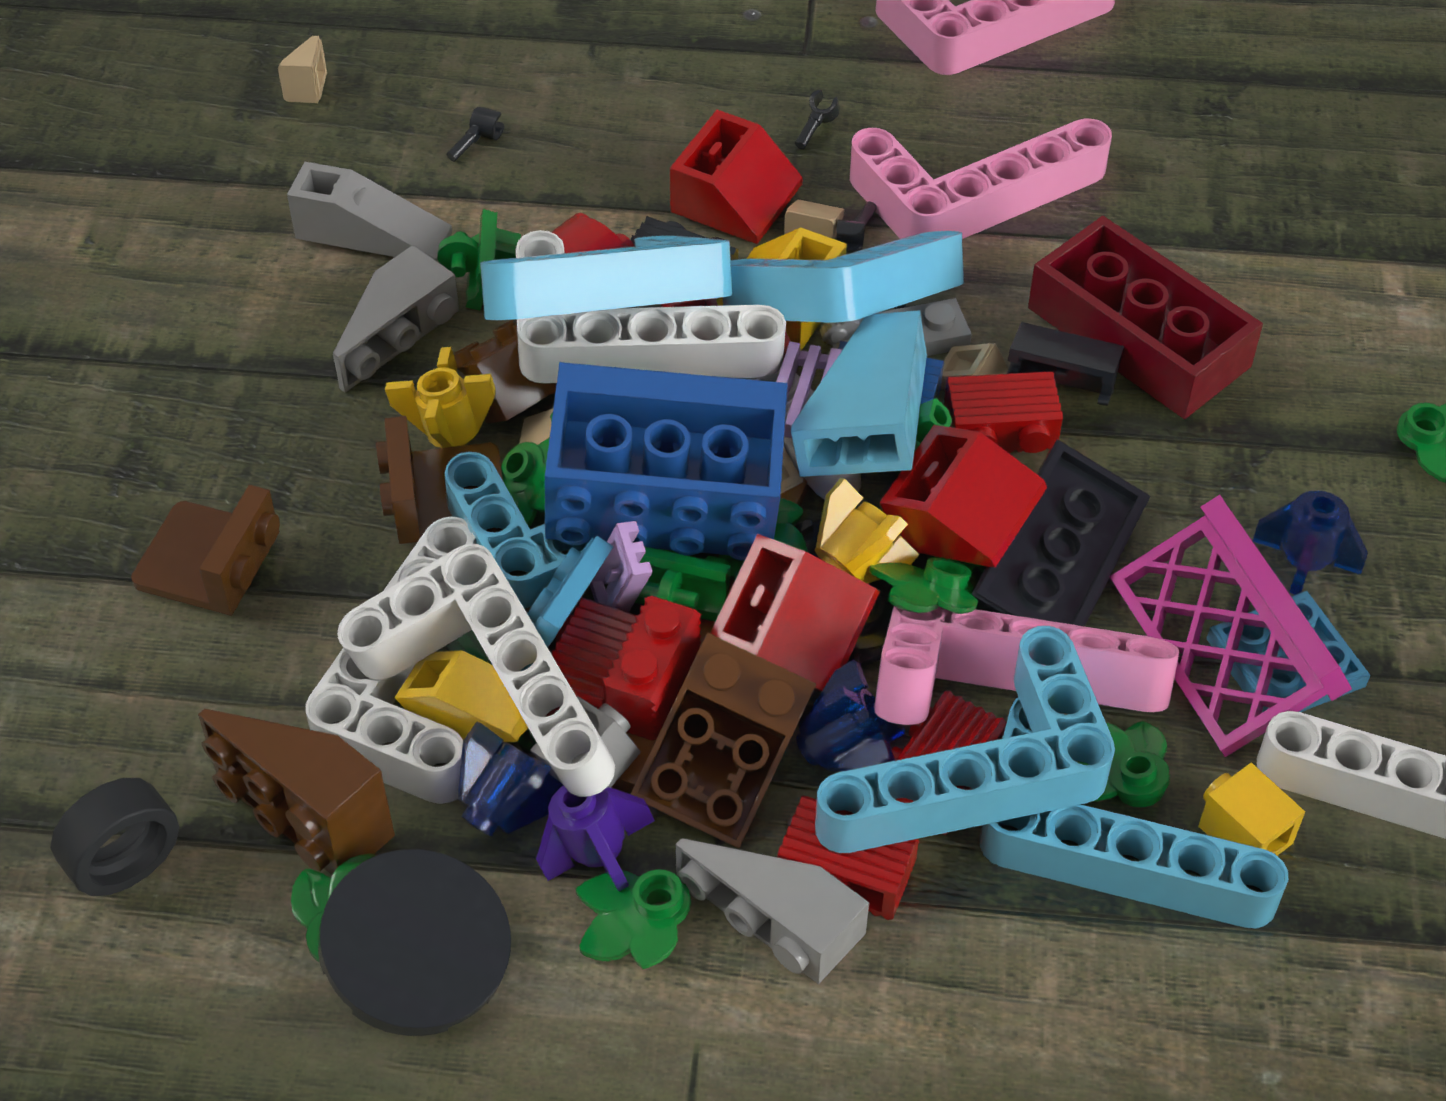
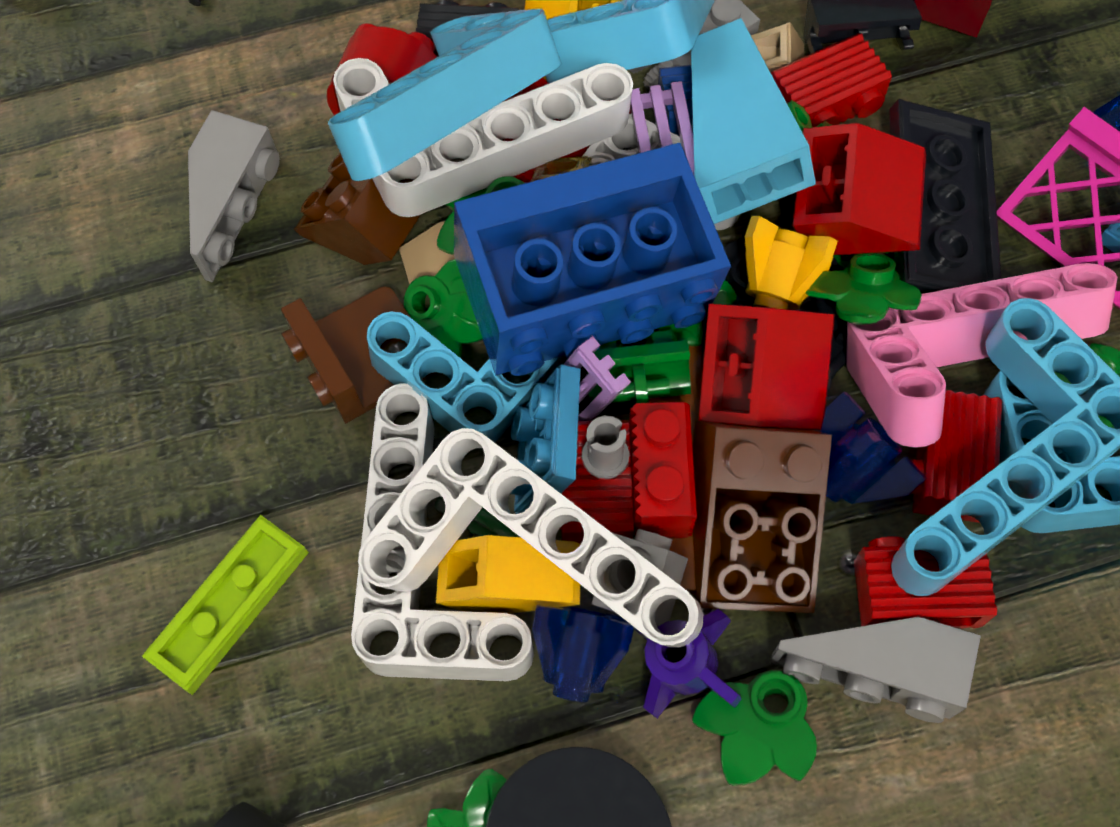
camera: 20 degrees left, 15 degrees up
reddish brown bracket [131,485,280,616] -> none
reddish brown slope [198,709,395,875] -> none
light grey slope [287,161,452,262] -> none
yellow brick [385,347,496,448] -> none
green hips [437,209,521,311] -> none
none -> lime tile [142,515,309,695]
none -> light grey pin [582,416,629,479]

